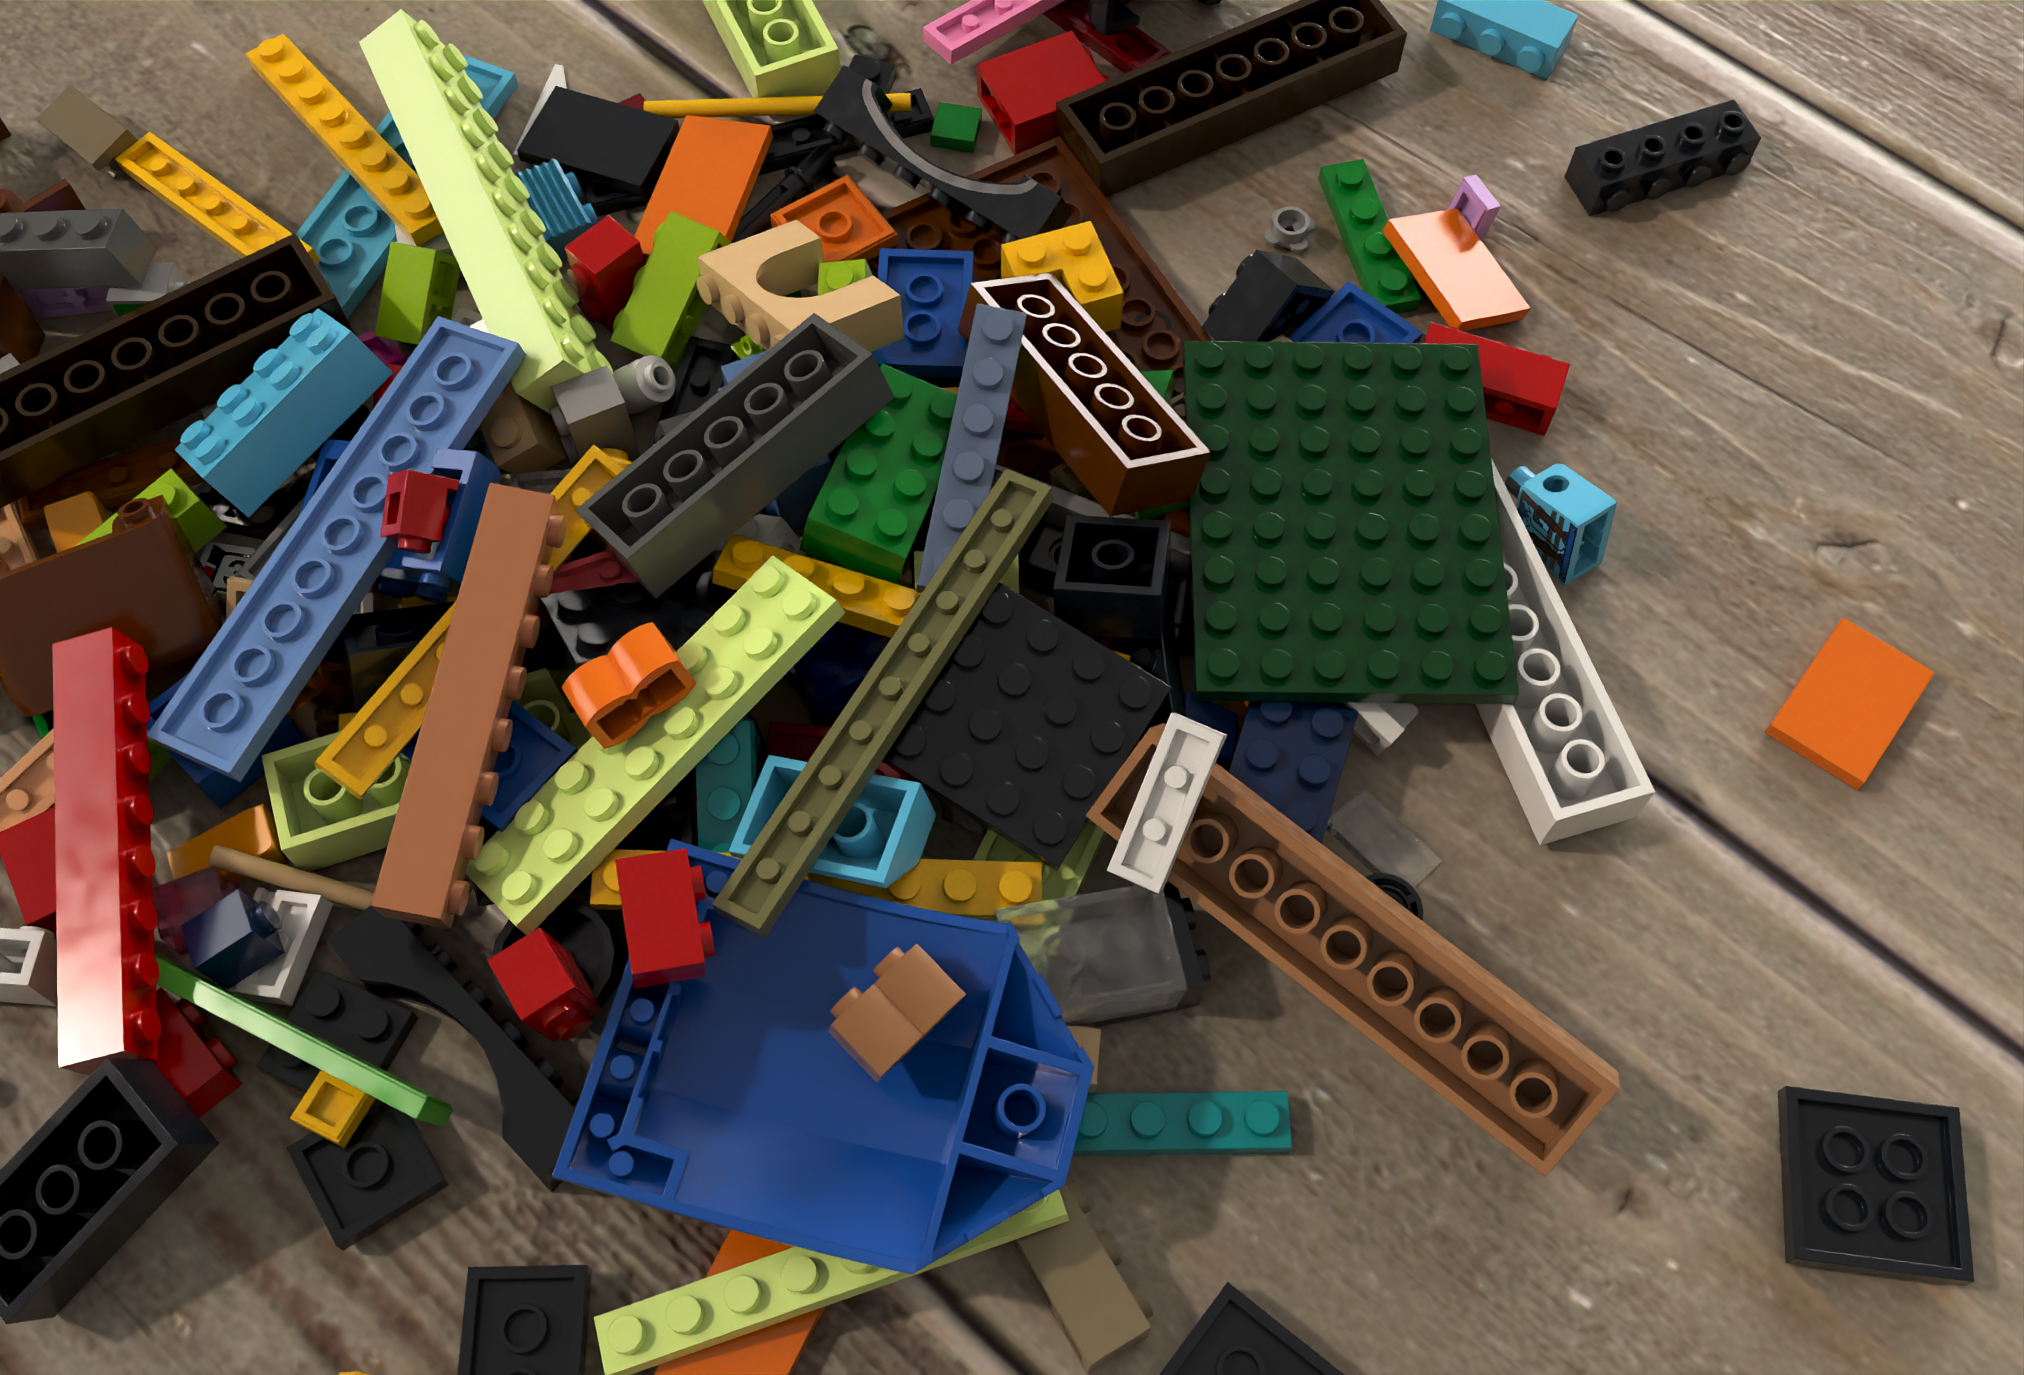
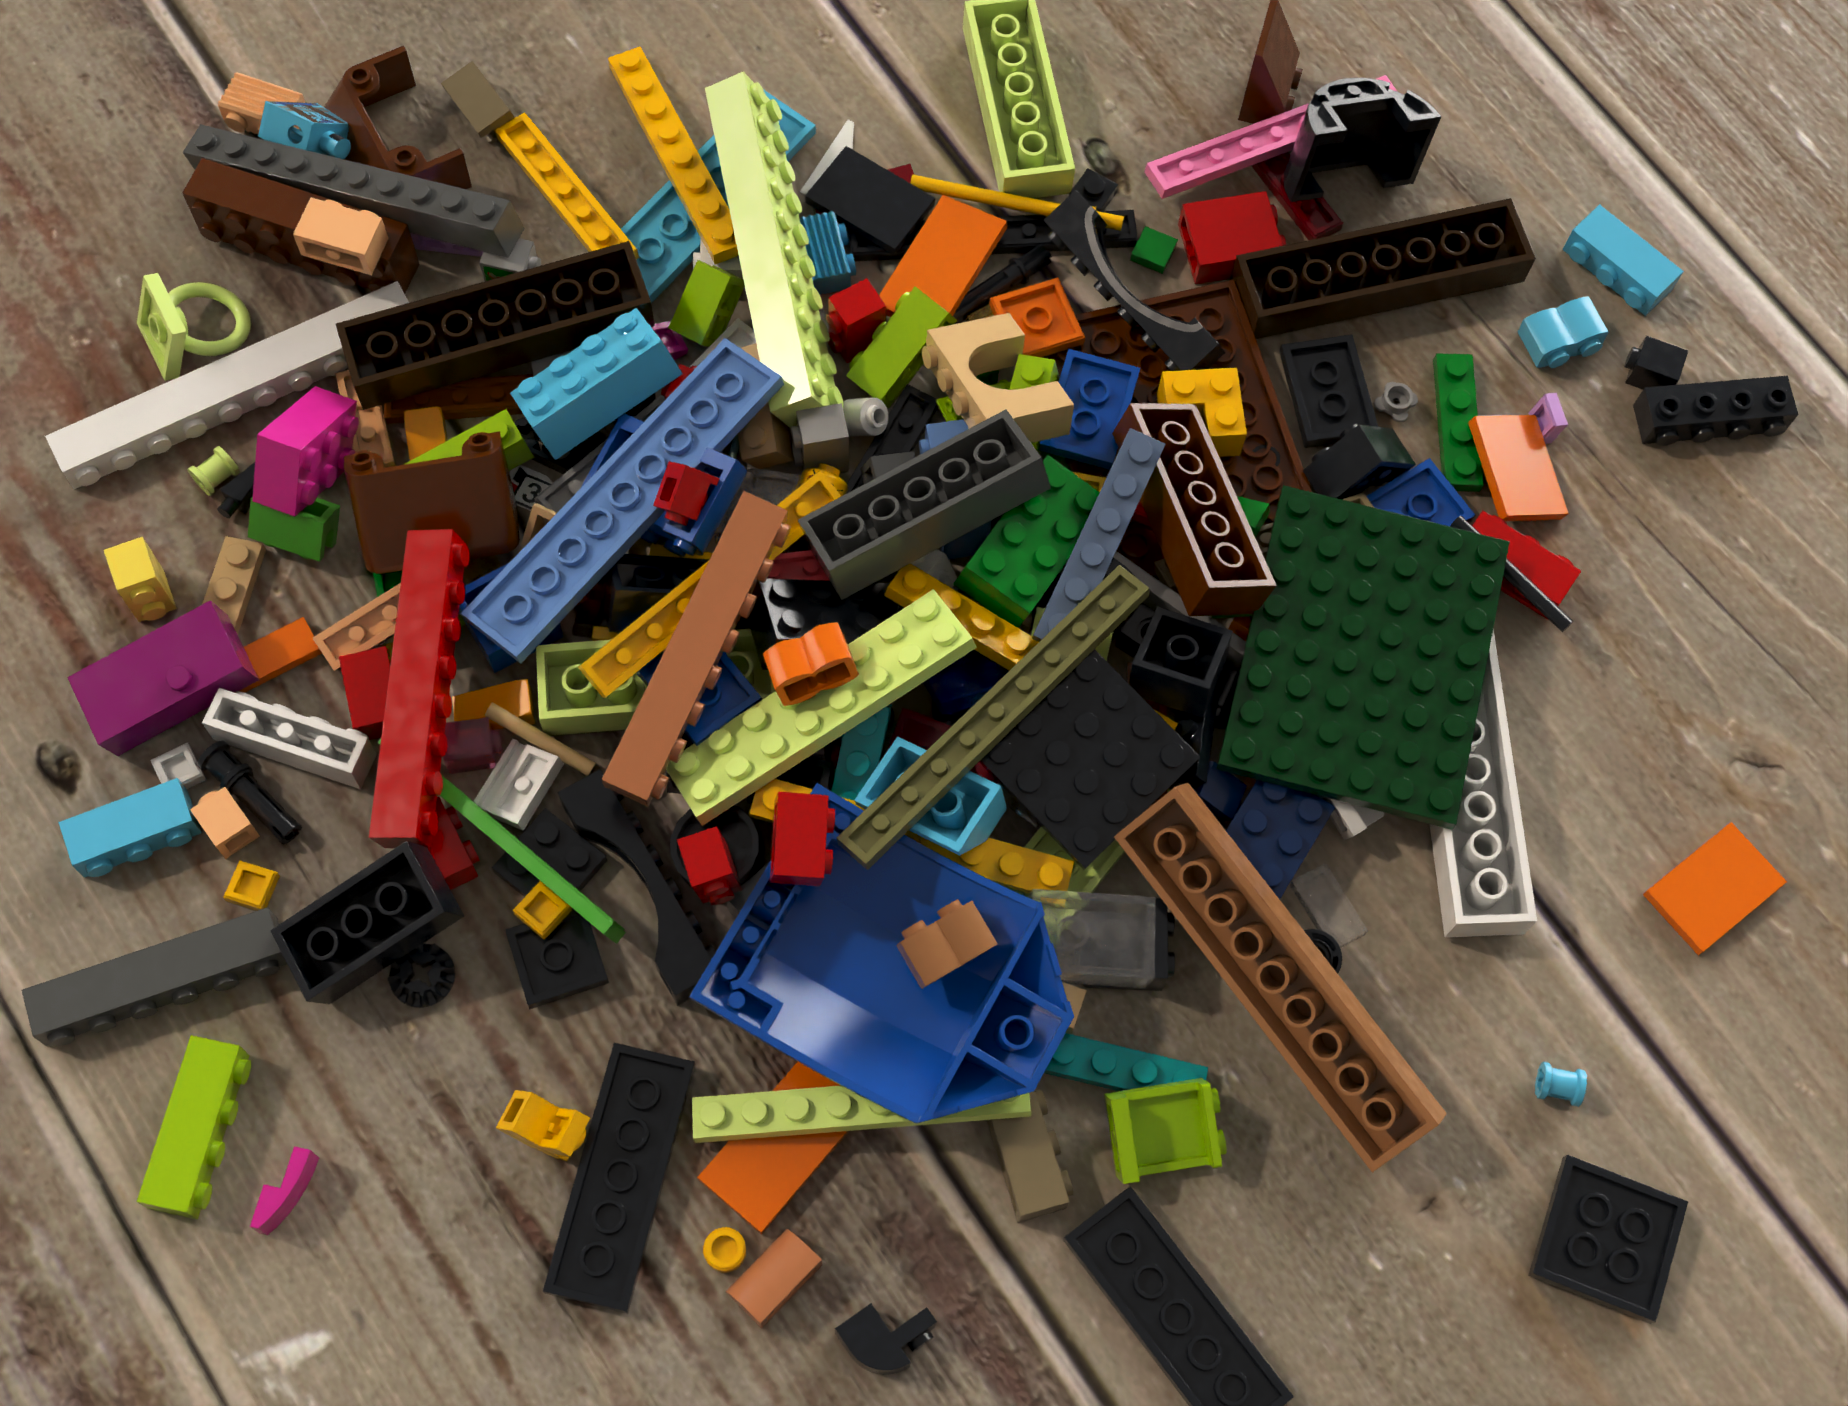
camera: 10 degrees right, 5 degrees up
dark blue brick [181,889,285,989] -> none
white plate [1107,713,1227,894] -> none
medium azure torso [1505,464,1617,586] -> none
none -> black gear [388,943,455,1008]
none -> lime panel [1104,1078,1227,1184]
none -> black plate [1279,334,1378,448]
none -> black bar [1450,515,1573,632]
none -> medium azure brick [1518,296,1609,368]
none -> medium azure bush [1535,1062,1587,1107]
none -> black brick [1624,335,1688,390]

